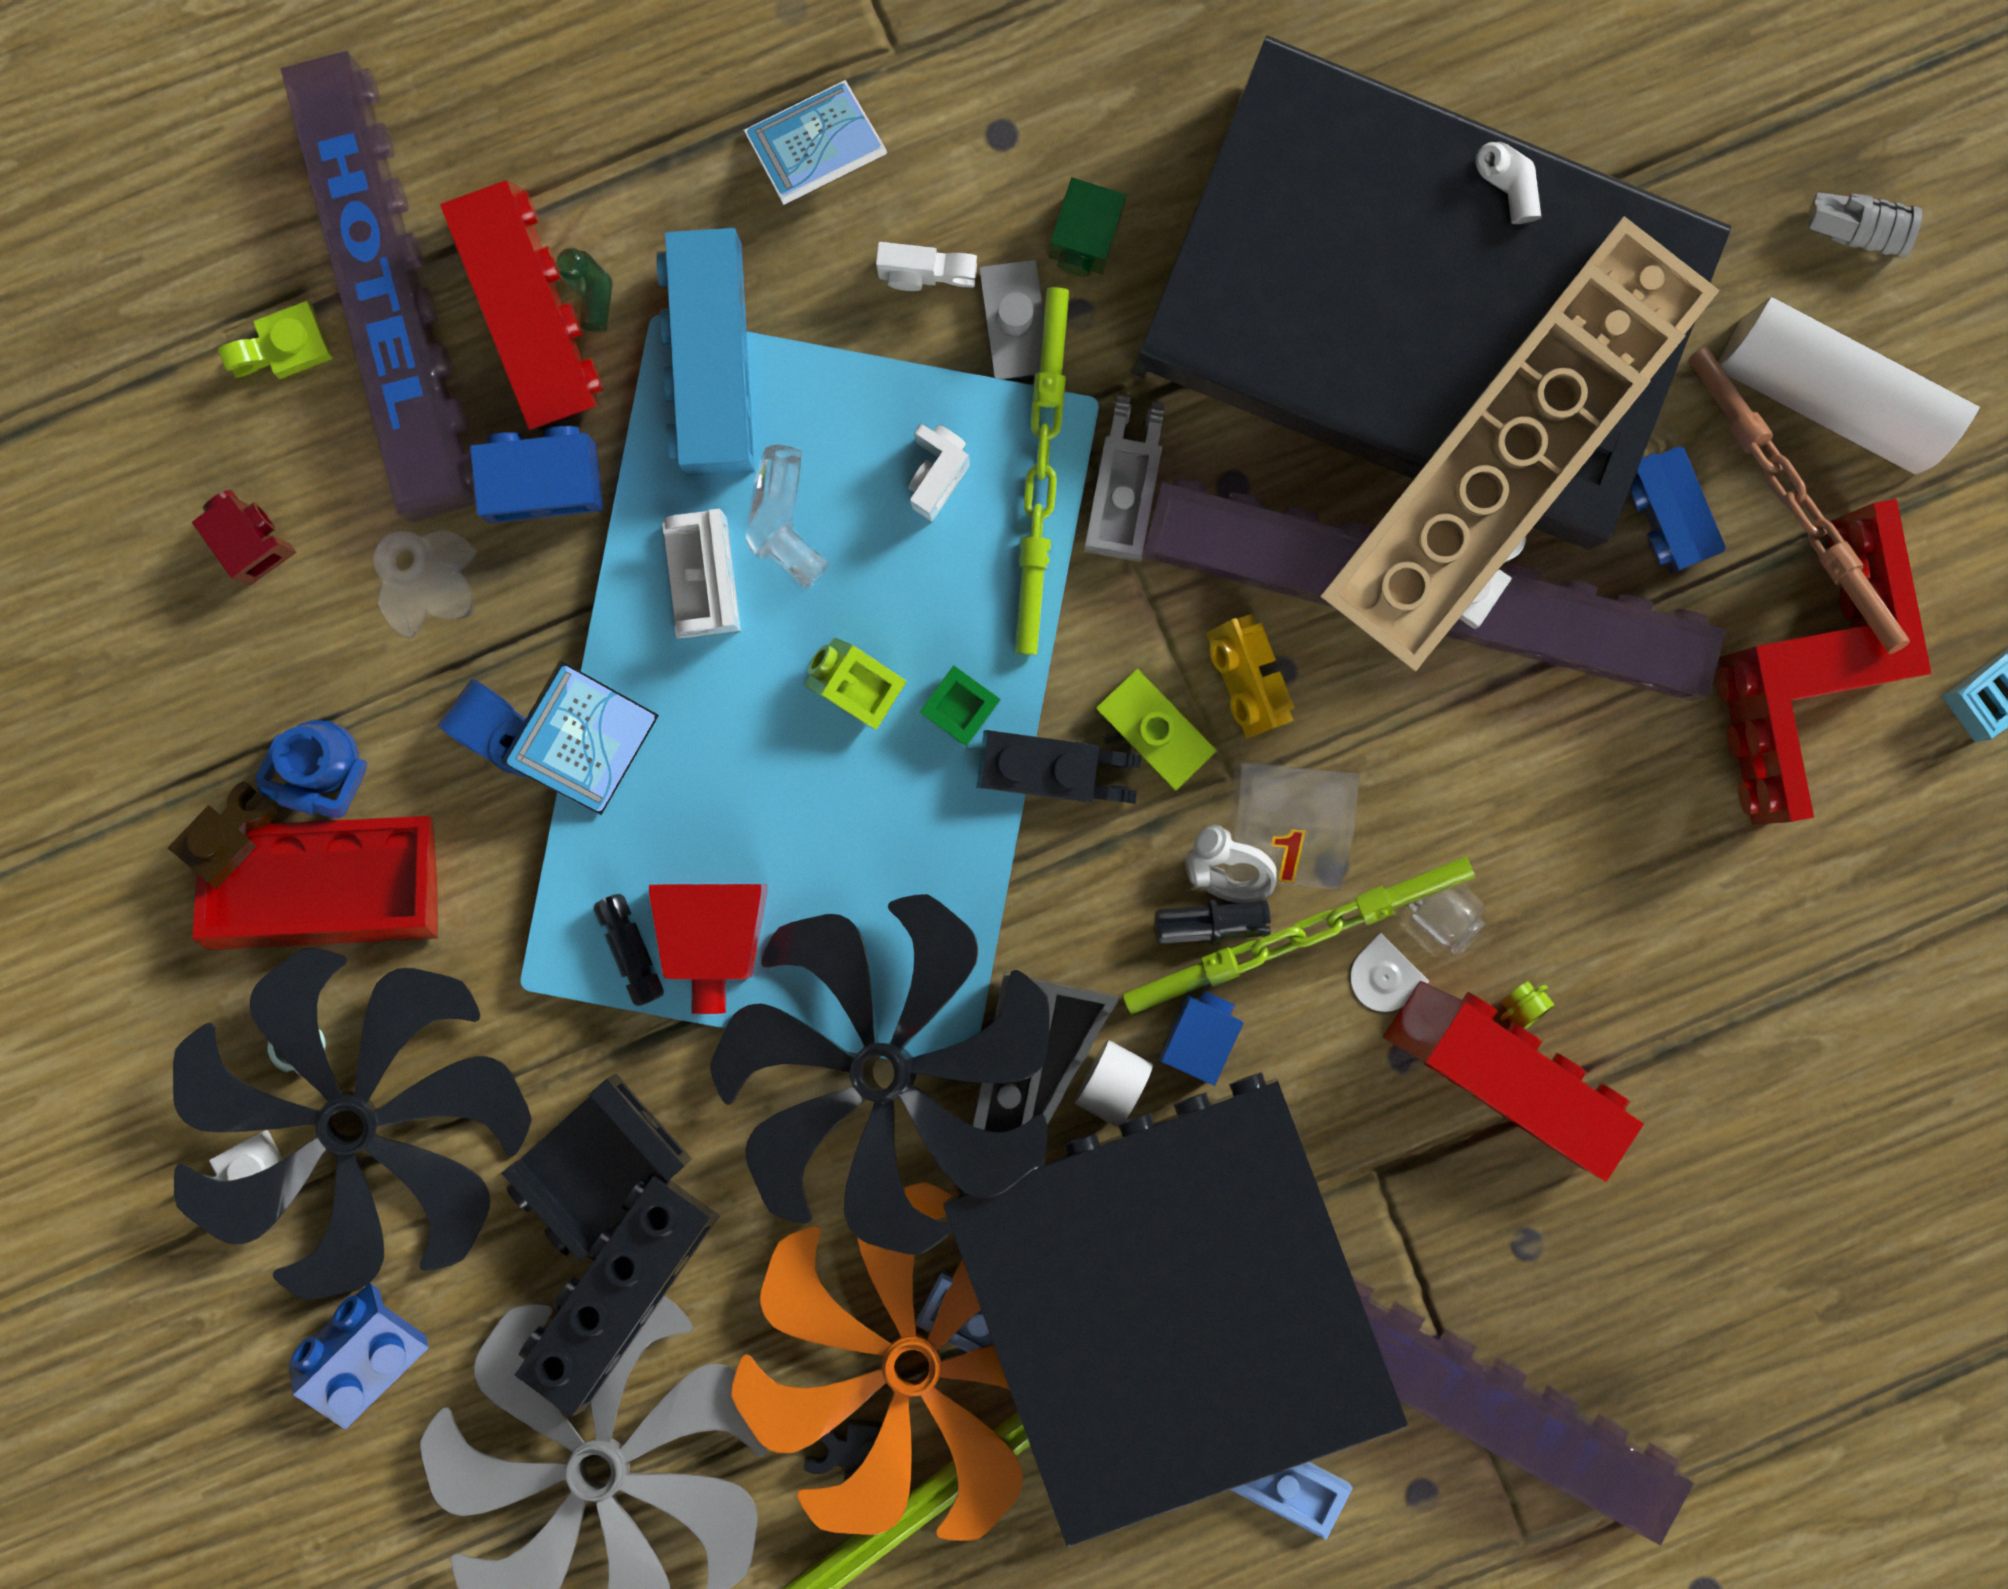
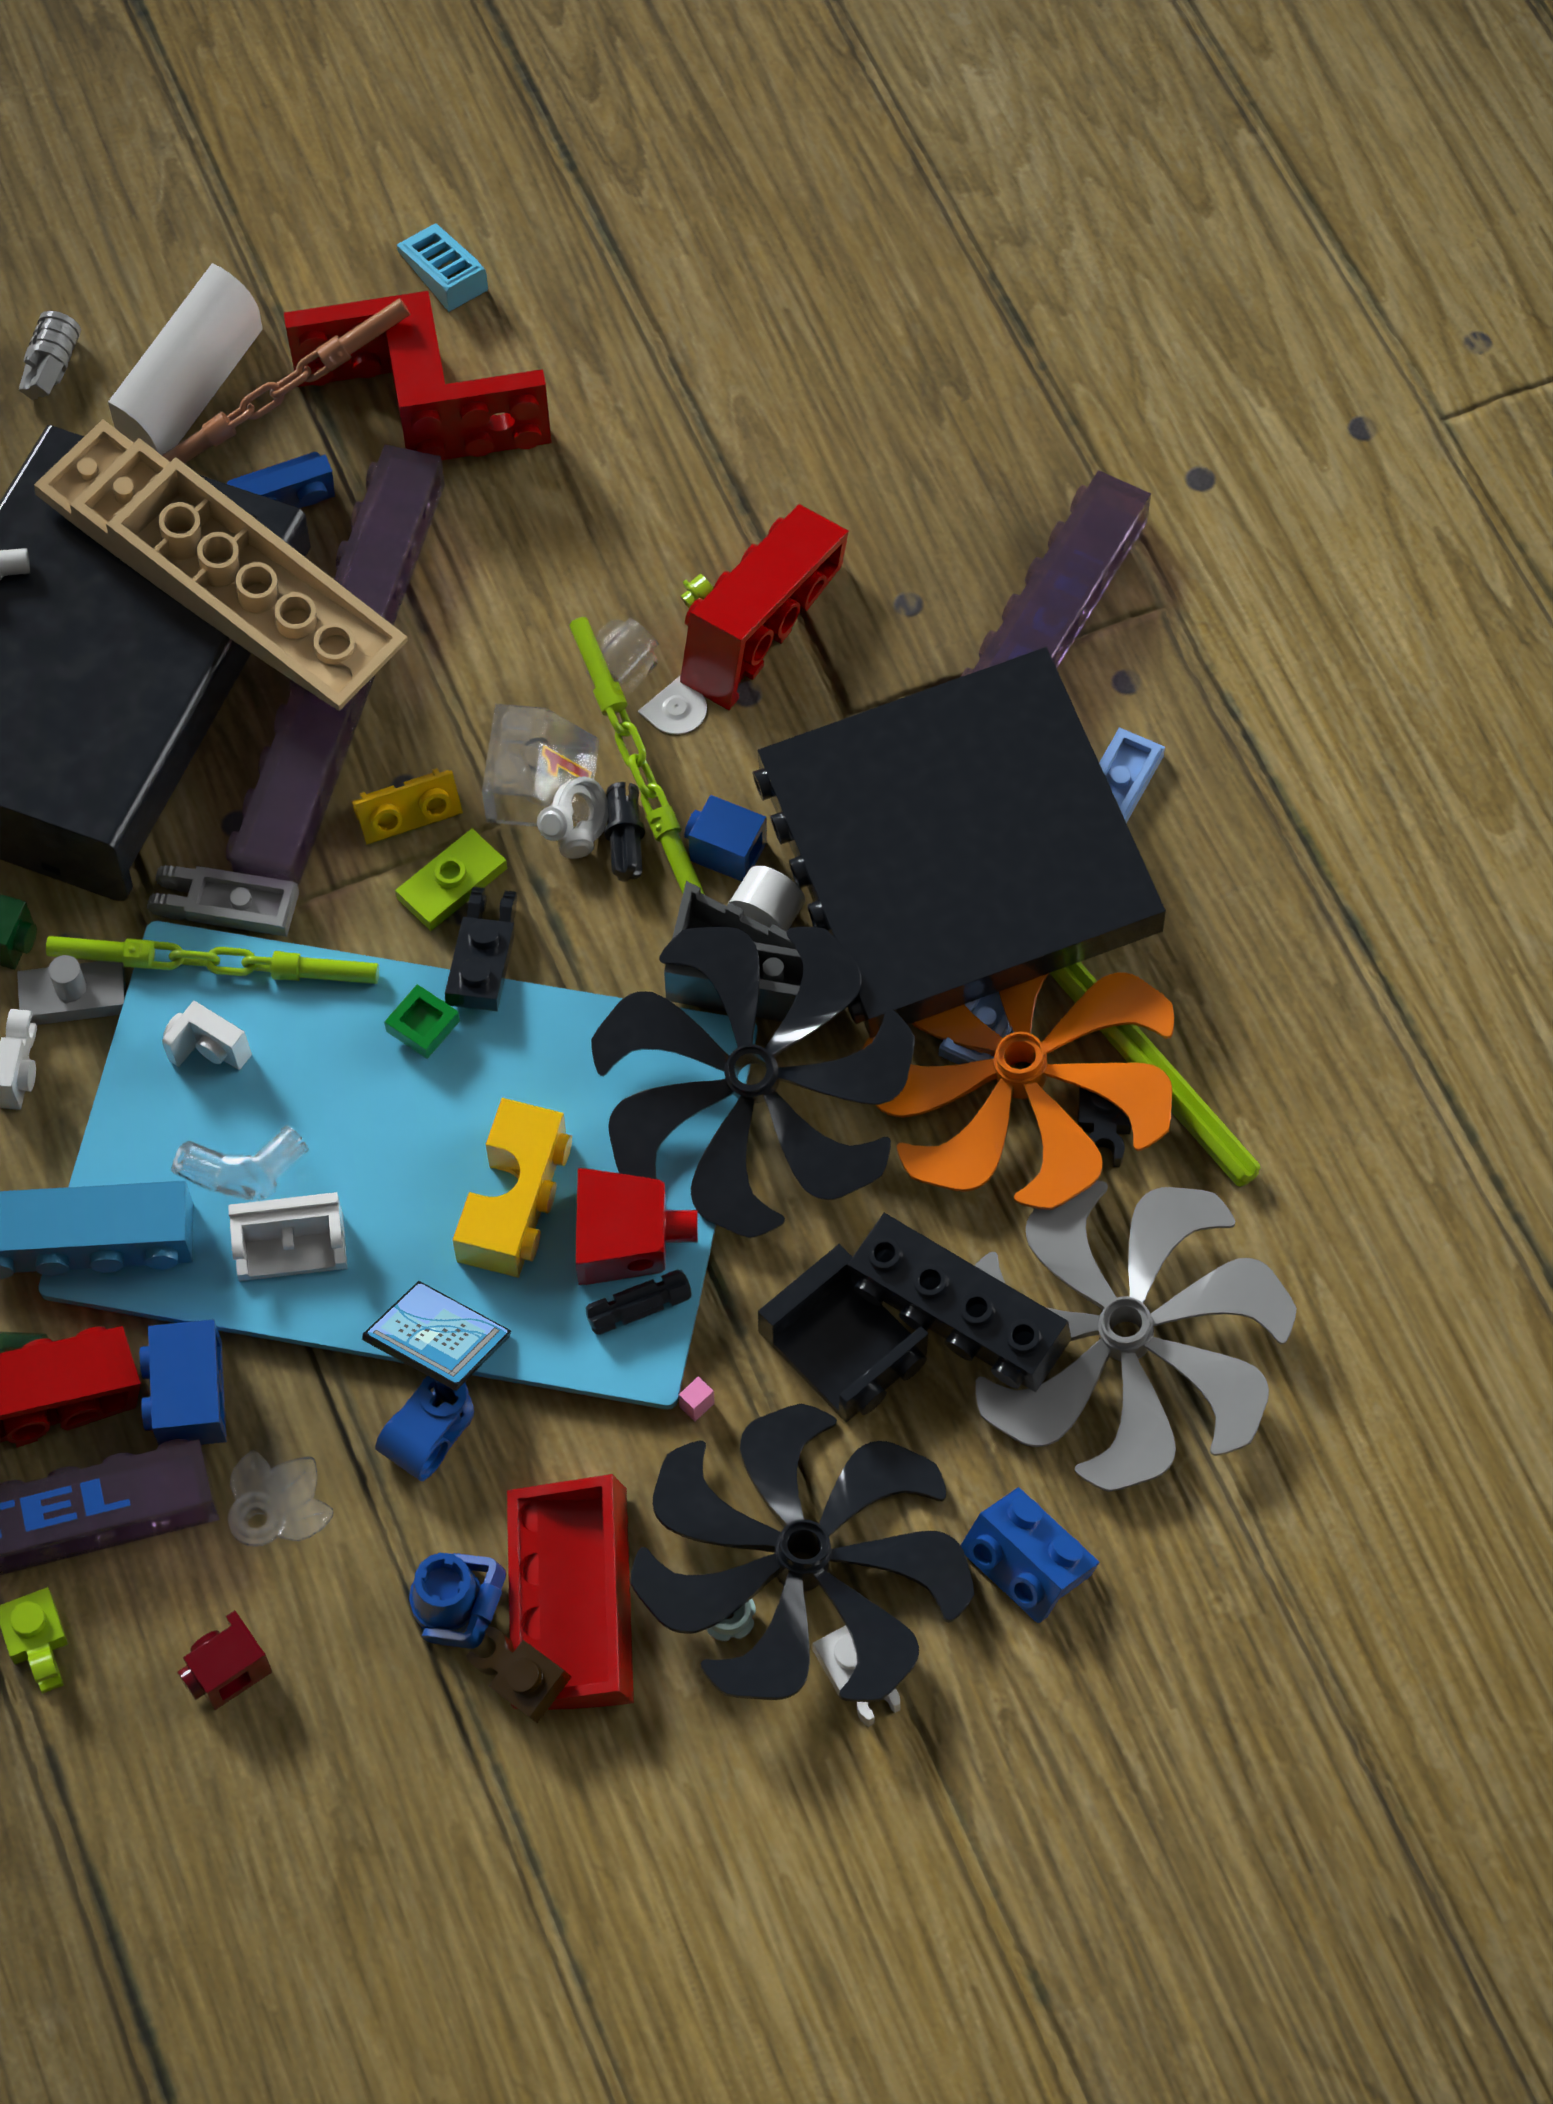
camera: 85 degrees left, 25 degrees down
lime bracket [804,638,907,730] -> none
none -> yellow arch [453,1098,572,1278]
none -> bright pink piece [679,1376,714,1421]

